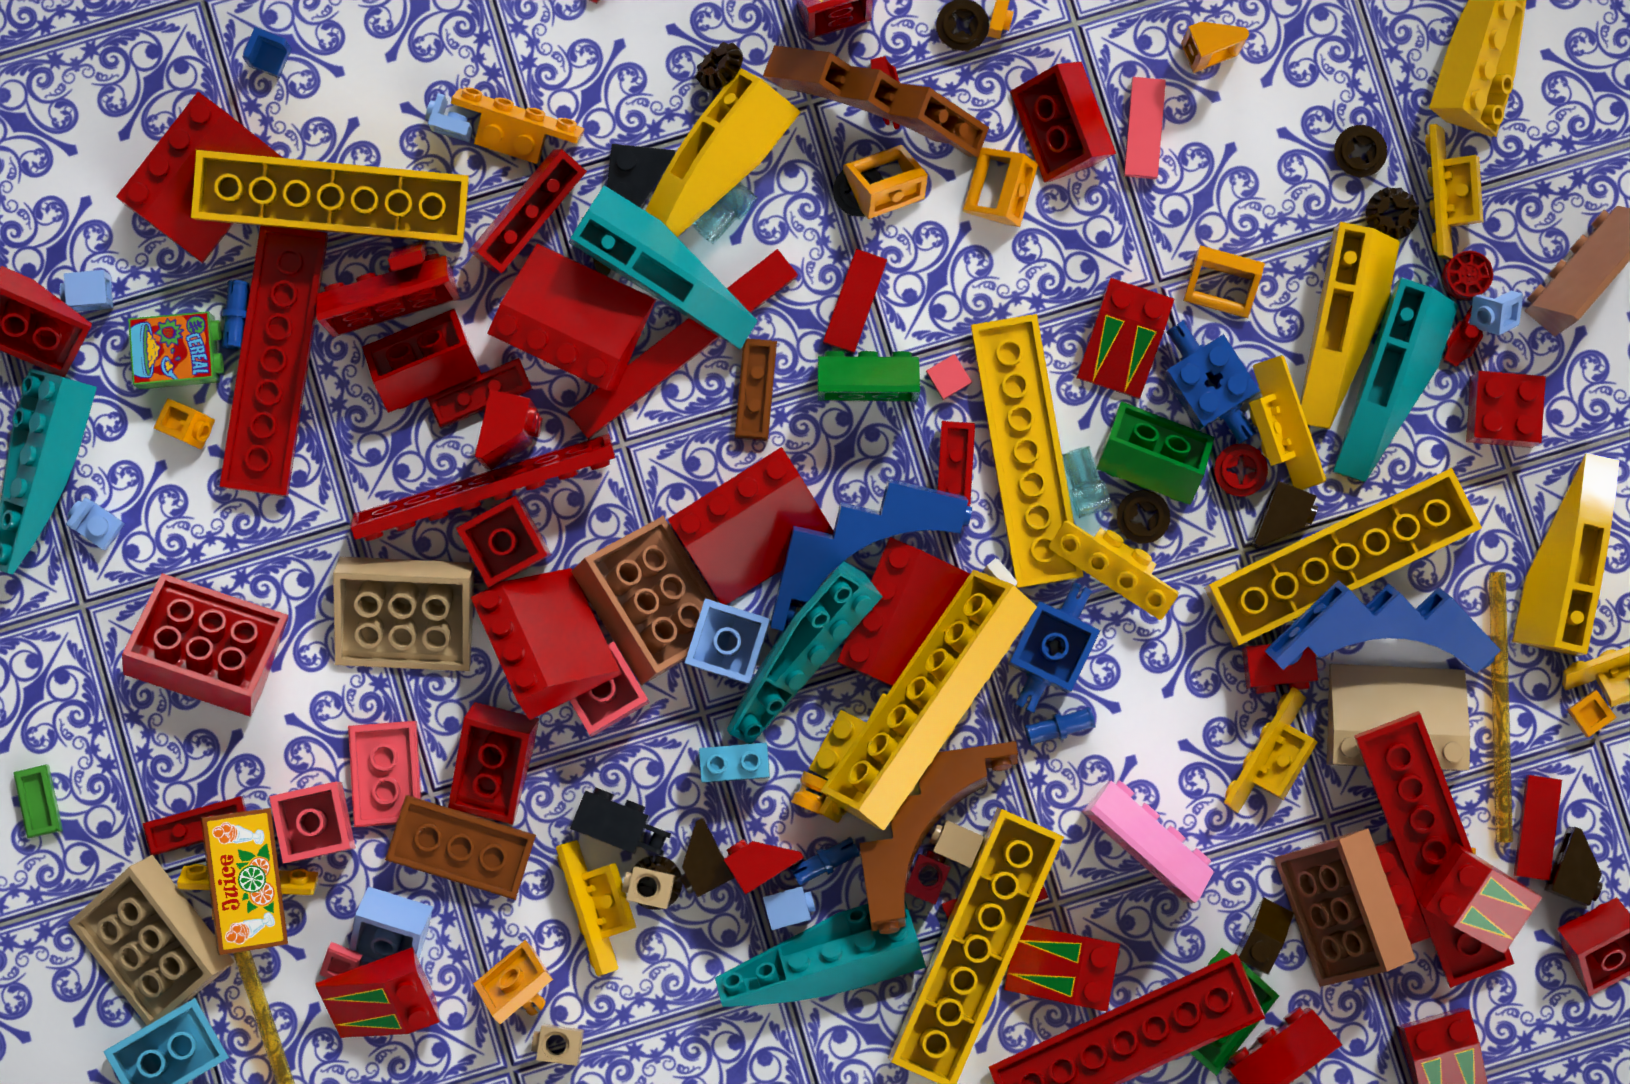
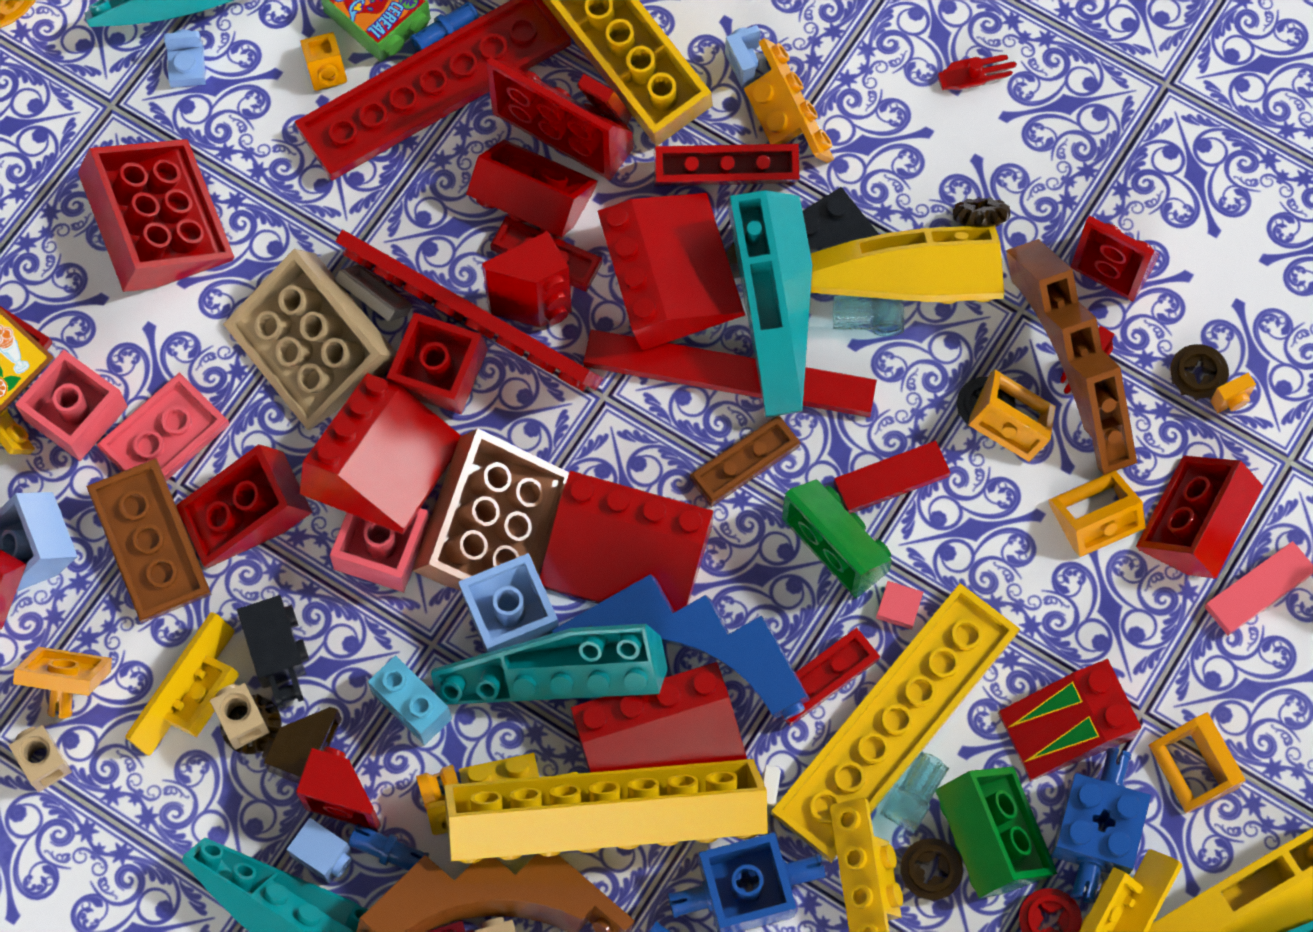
camera: 50 degrees right, 15 degrees down
none -> light grey tile [335,264,413,322]

